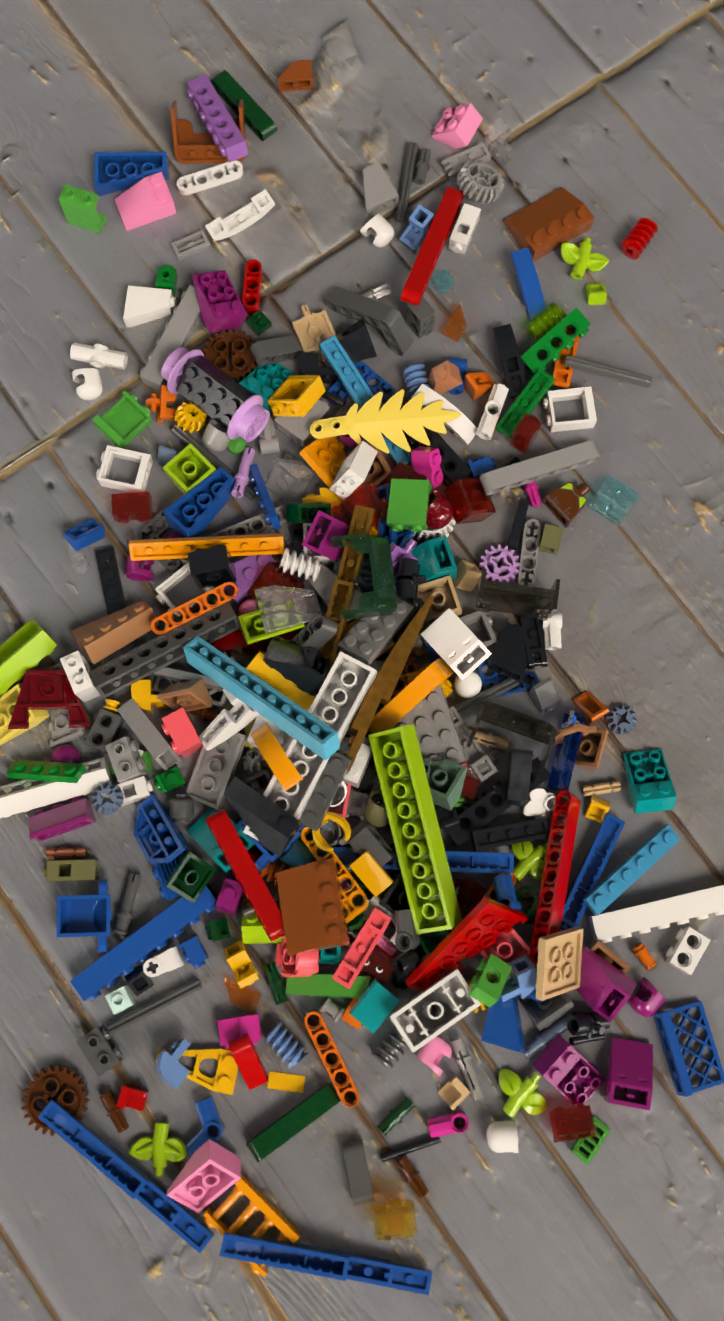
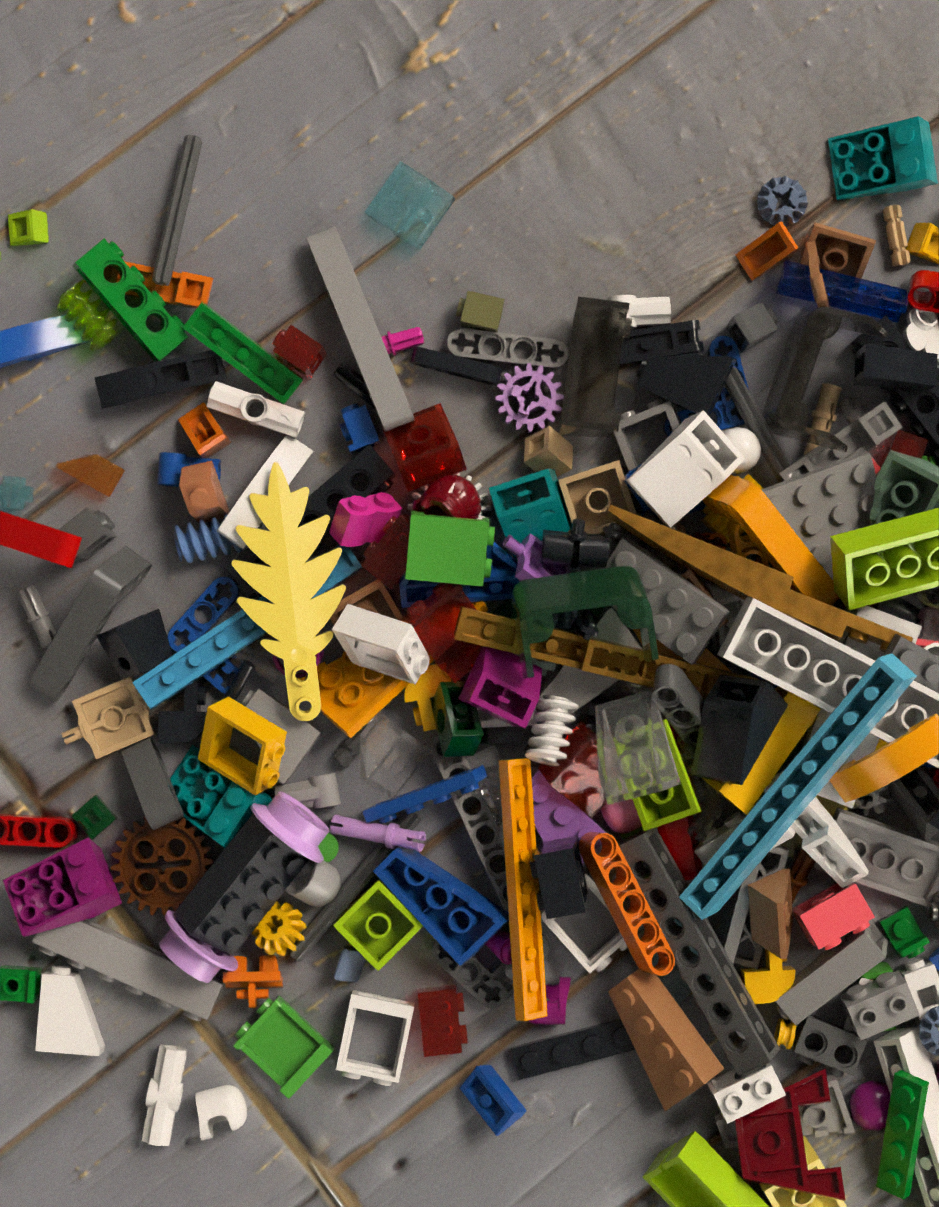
camera: 85 degrees left, 10 degrees up
reddish brown torso [542,482,590,528] -> none
white window [543,387,597,432] -> none

